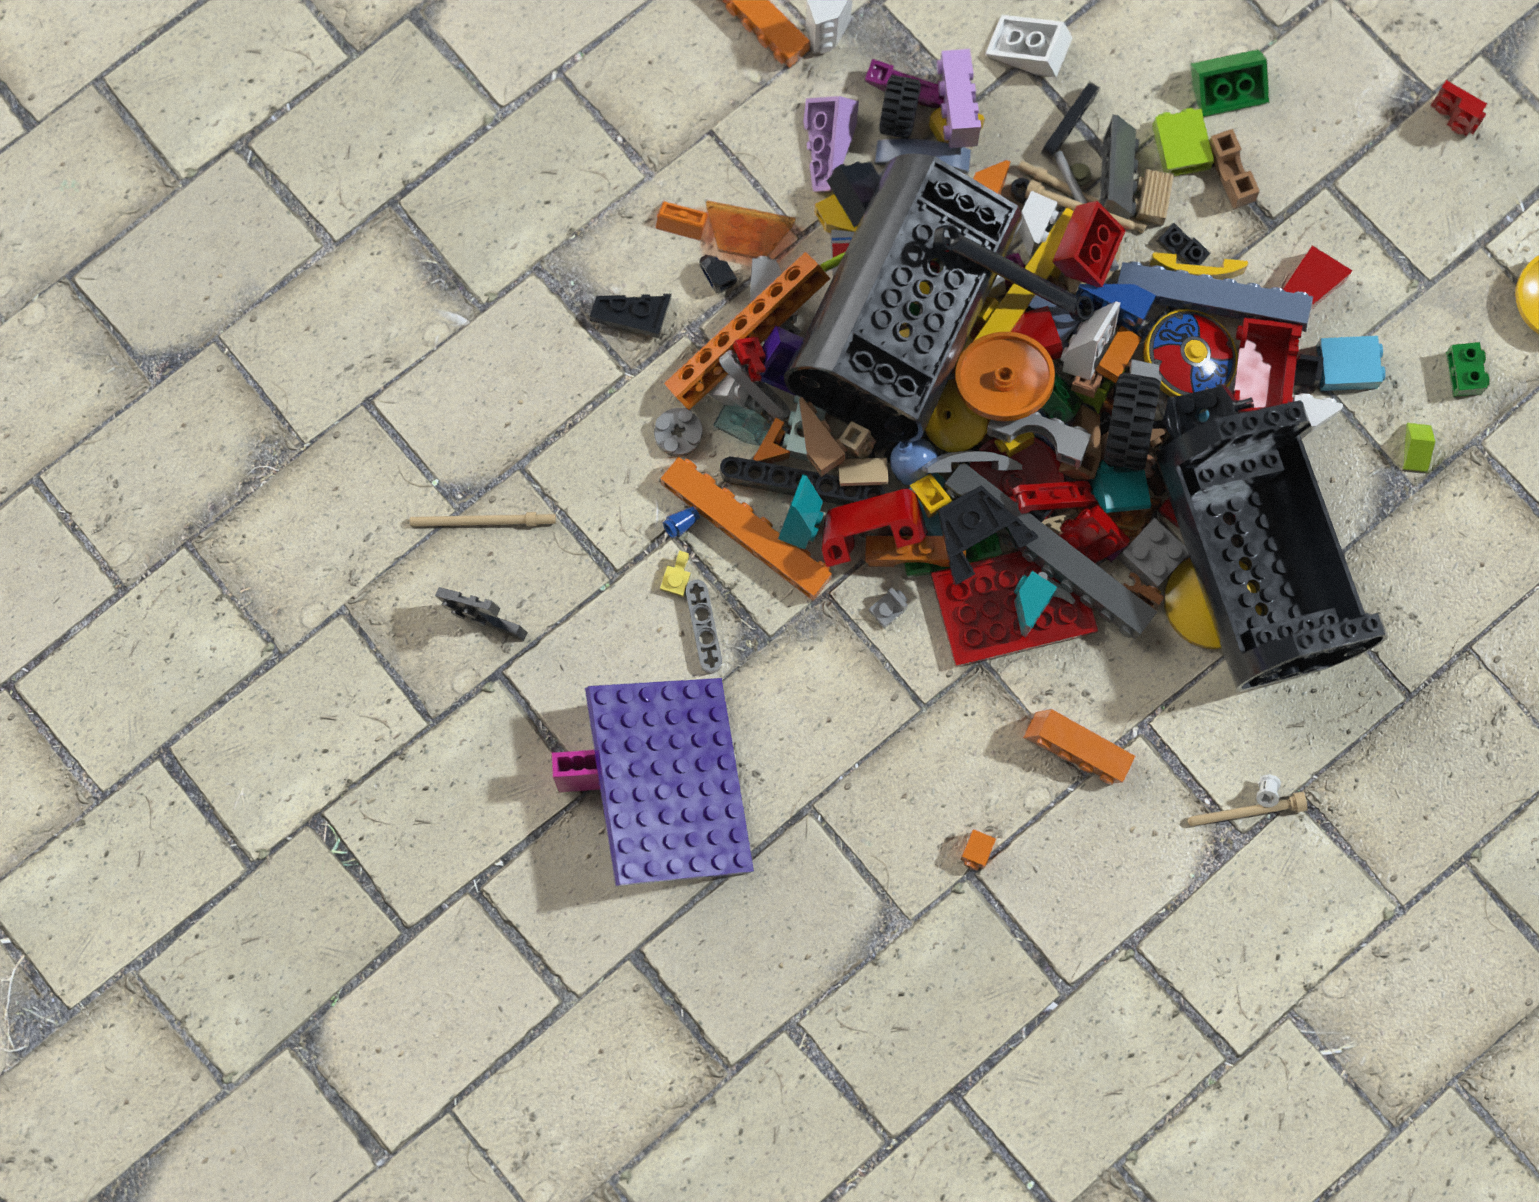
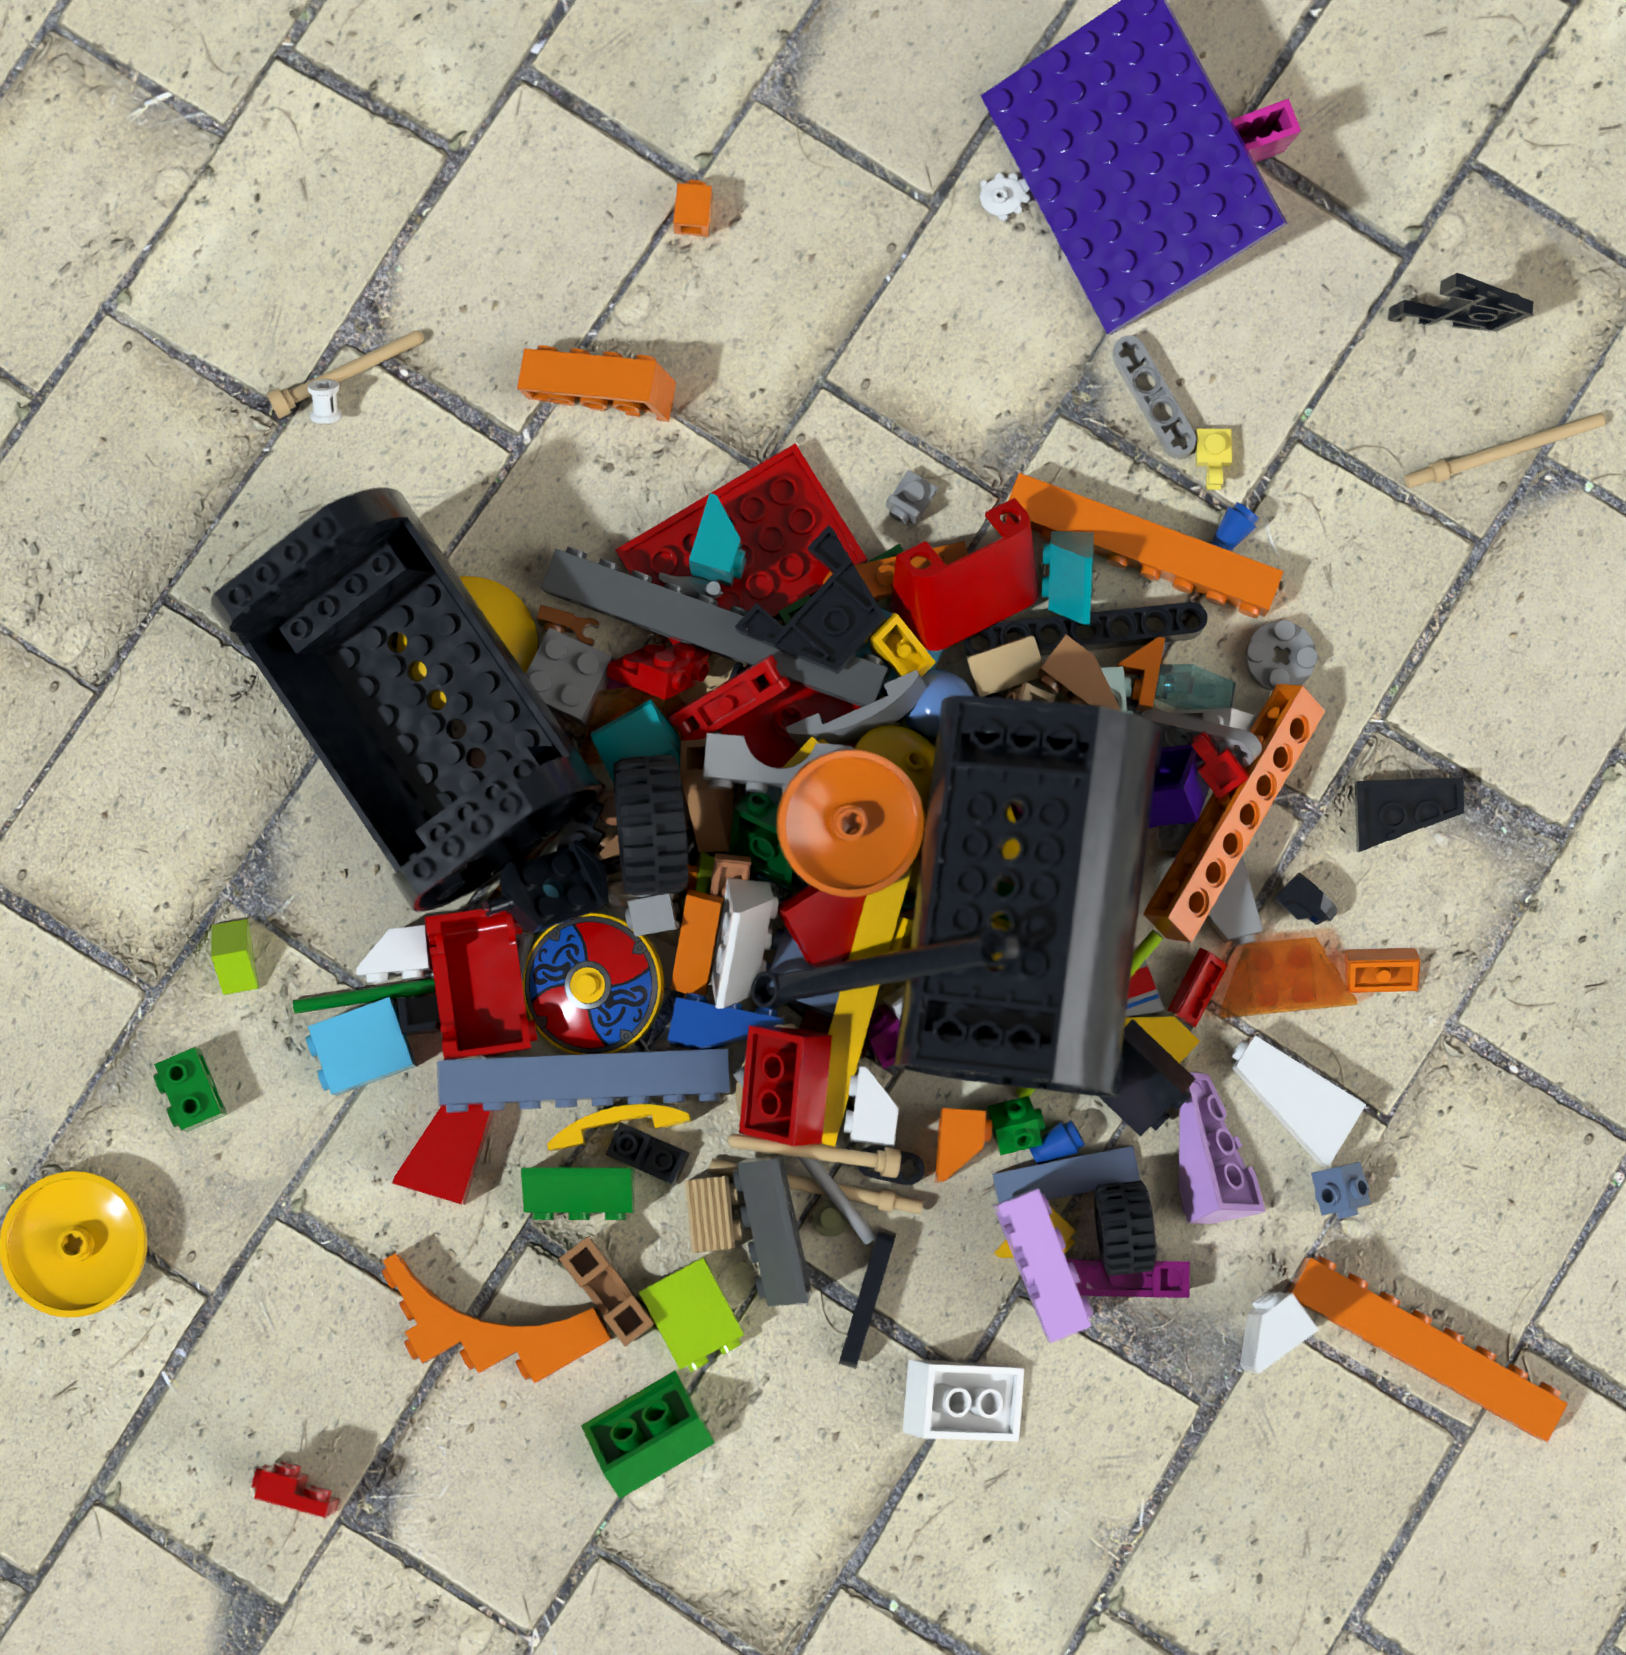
camera: 165 degrees right, 5 degrees up
none -> green bar [293,978,436,1014]
none -> orange arch [382,1253,613,1384]
none -> green slope [521,1168,635,1220]
none -> white piece [980,173,1030,221]
none -> red plate [1167,948,1228,1028]
none -> white slope [1232,1036,1366,1167]
none -> sand blue brick [1311,1162,1371,1219]

